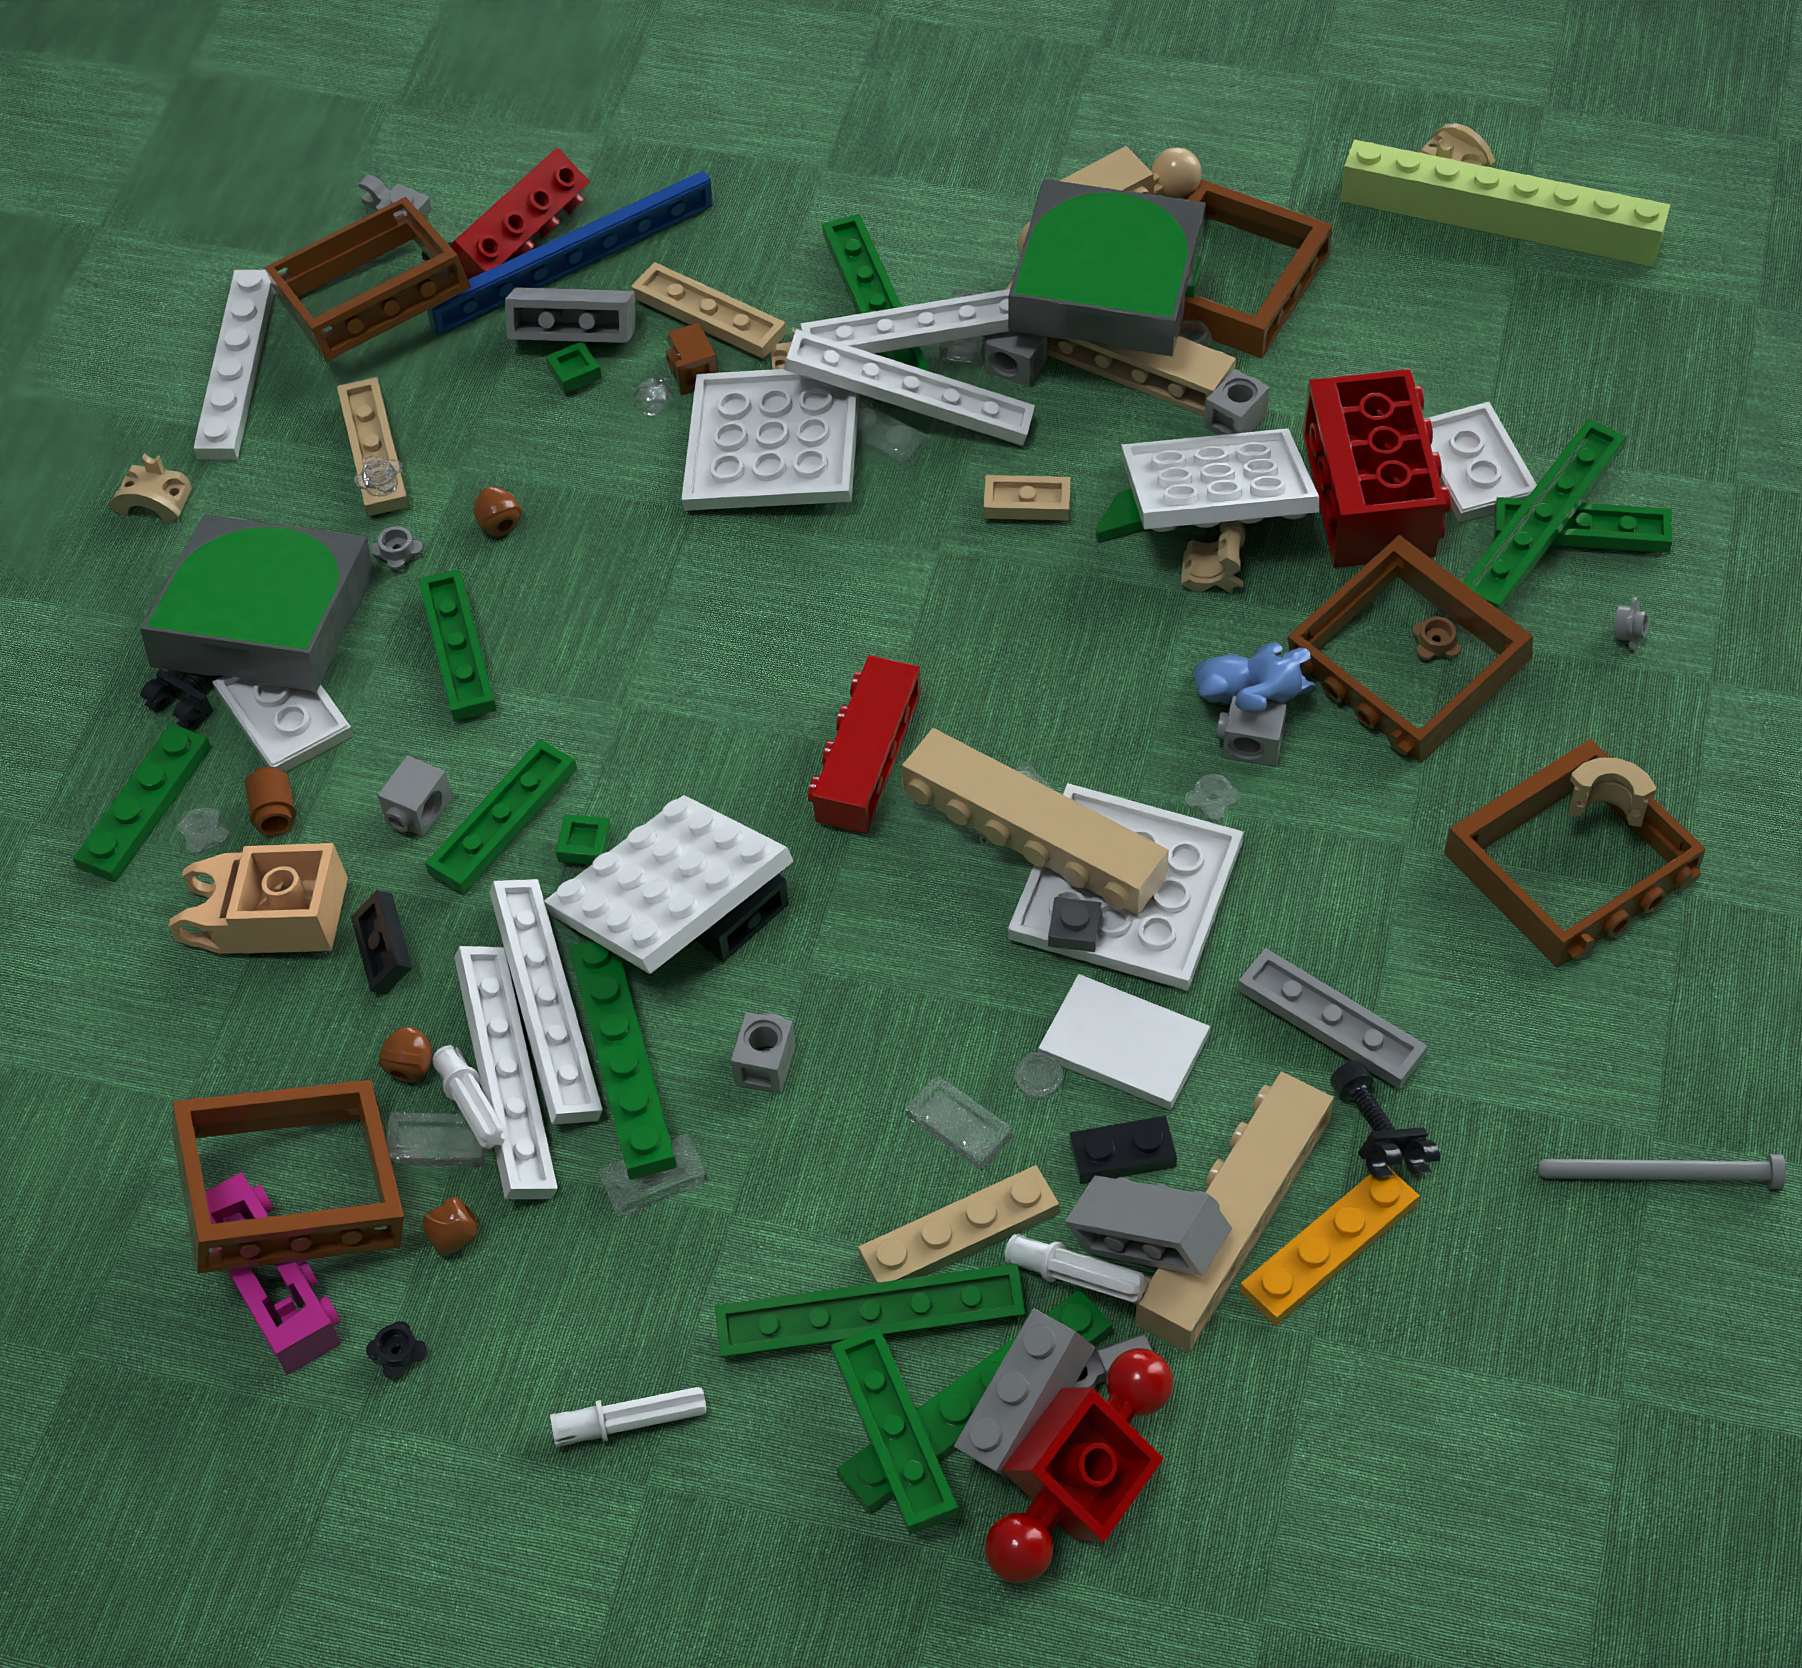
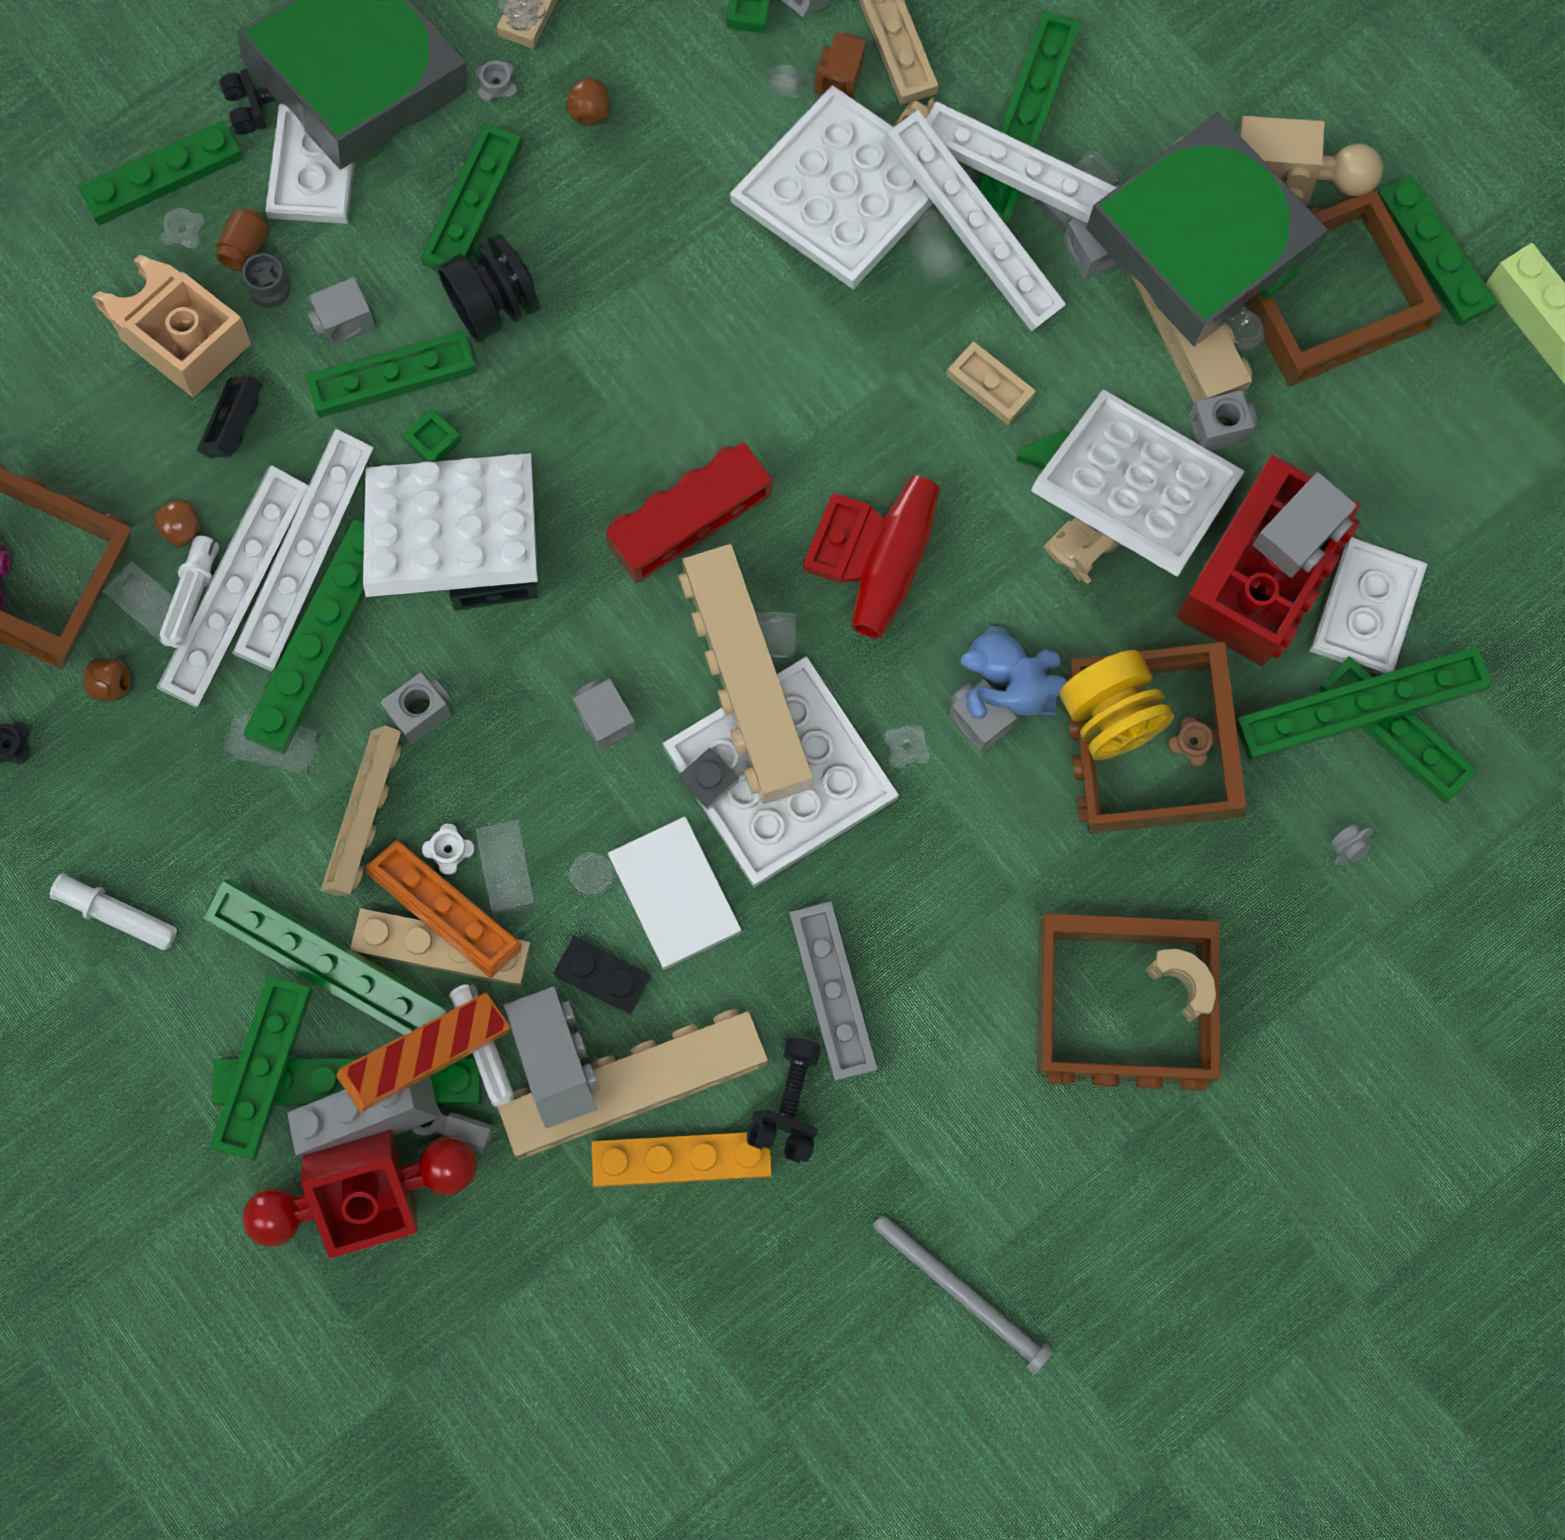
camera: 30 degrees right, 20 degrees up
none -> dark grey wheel [242,253,290,308]
none -> tan plate [320,725,401,897]
none -> orange tile [336,992,511,1113]
none -> orange tile [365,839,521,979]
none -> white plate [422,824,474,875]
none -> black wheel [436,233,540,343]
none -> light grey brick [572,678,637,753]
none -> red plate [802,476,940,639]
none -> yellow wheel [1059,650,1174,761]
none -> light grey brick [1253,471,1357,579]
none -> green plate [1378,175,1497,327]

